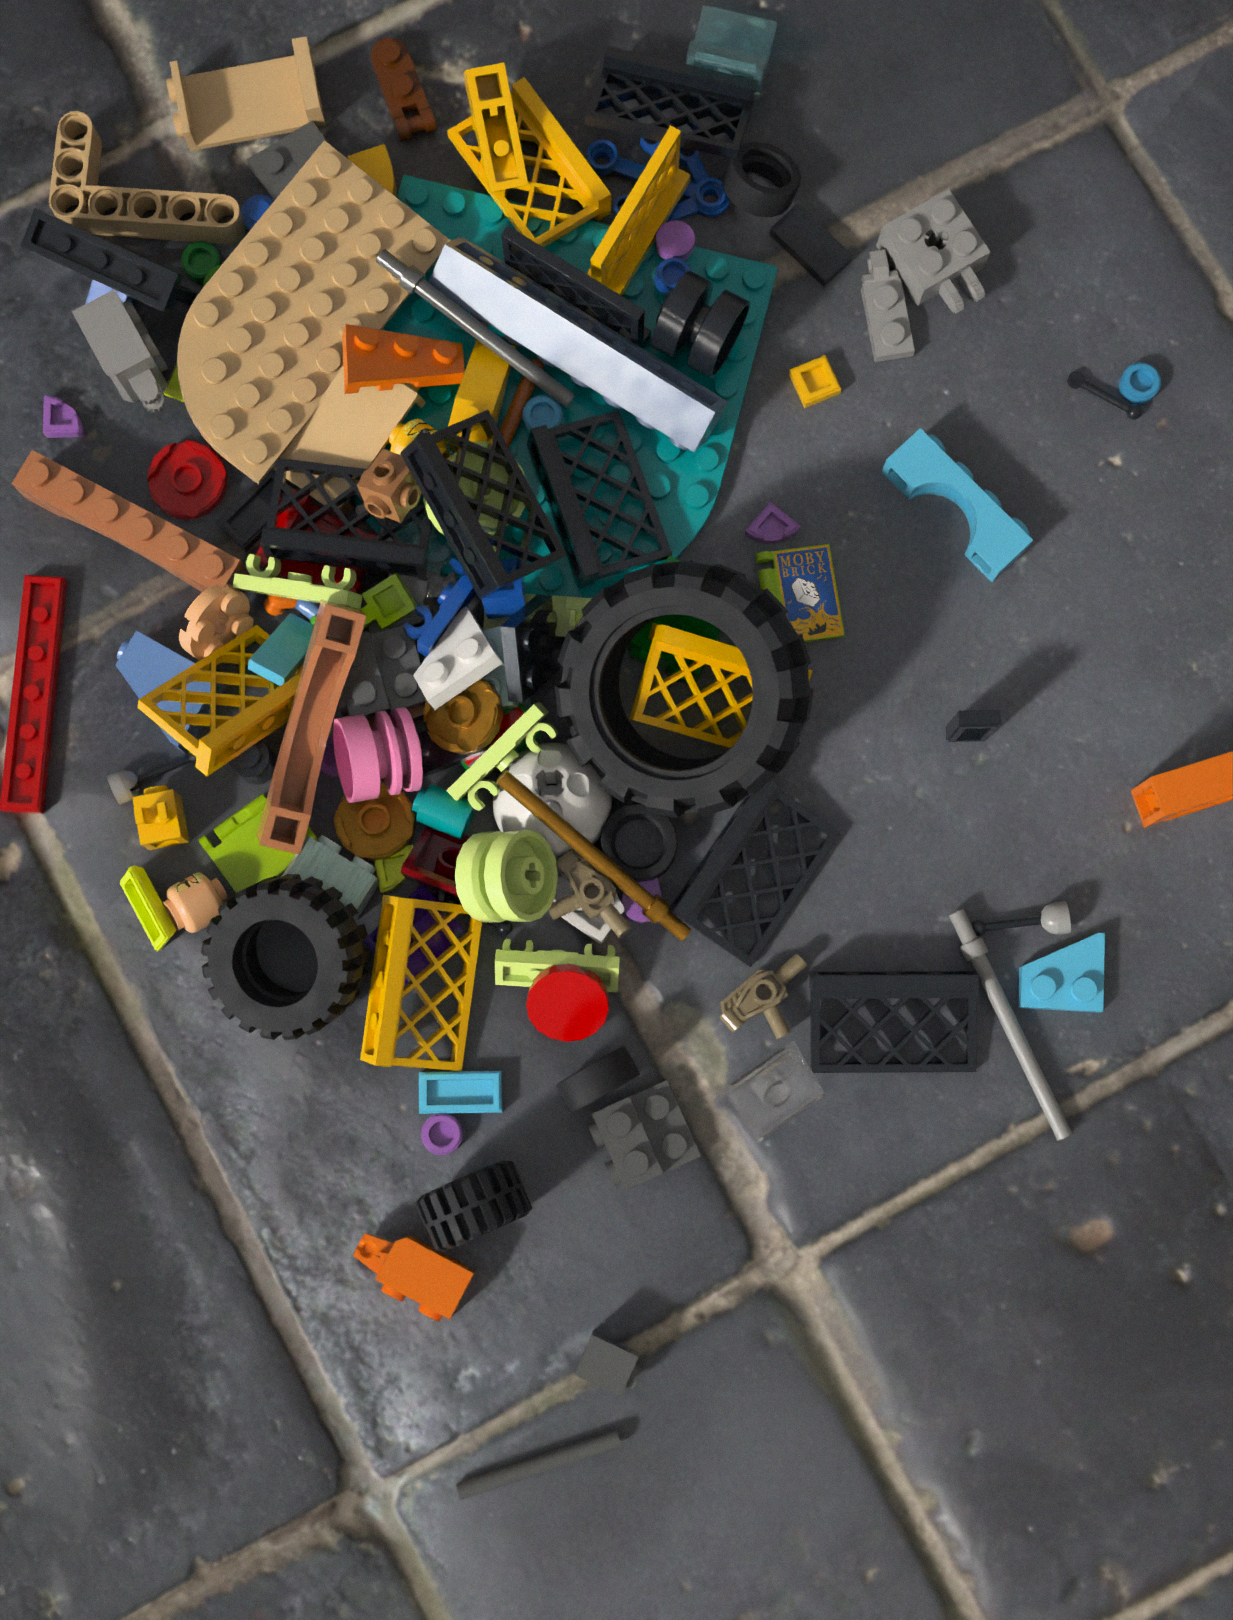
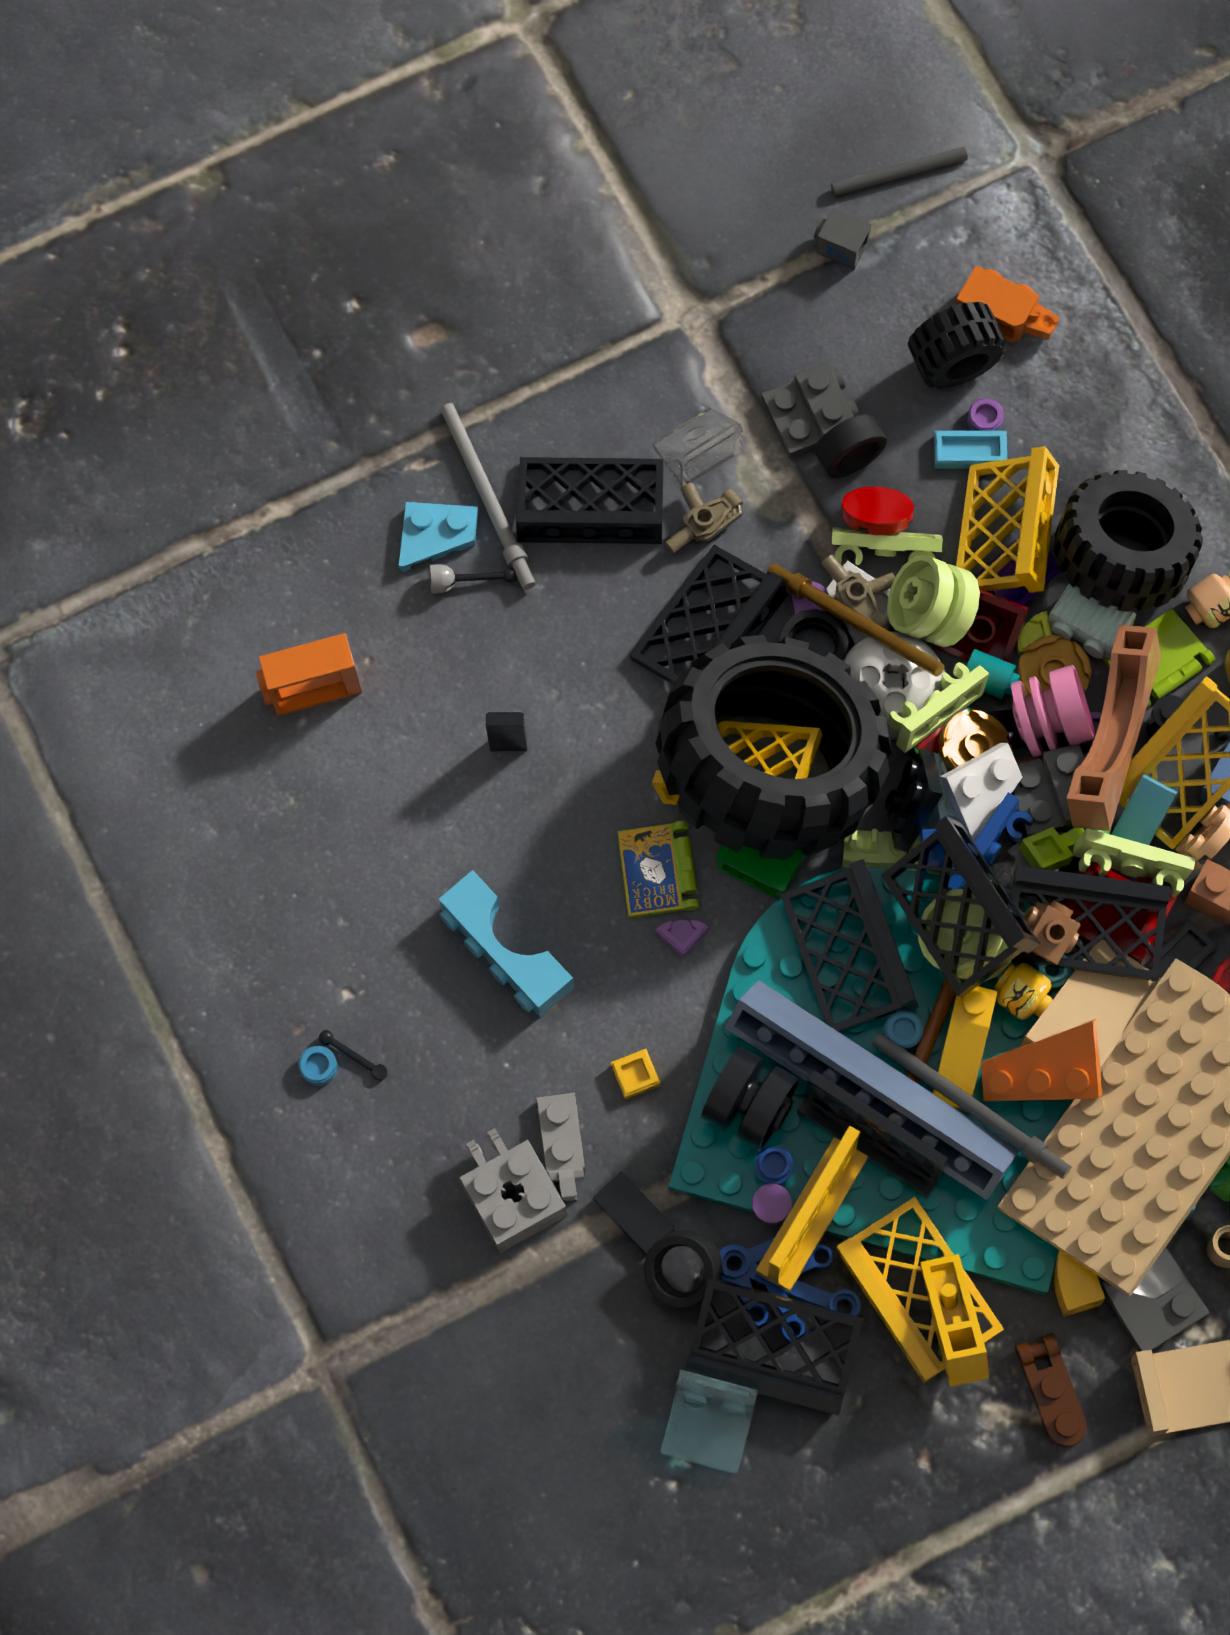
camera: 175 degrees left, 10 degrees down
blue plate [241,195,274,231] -> none

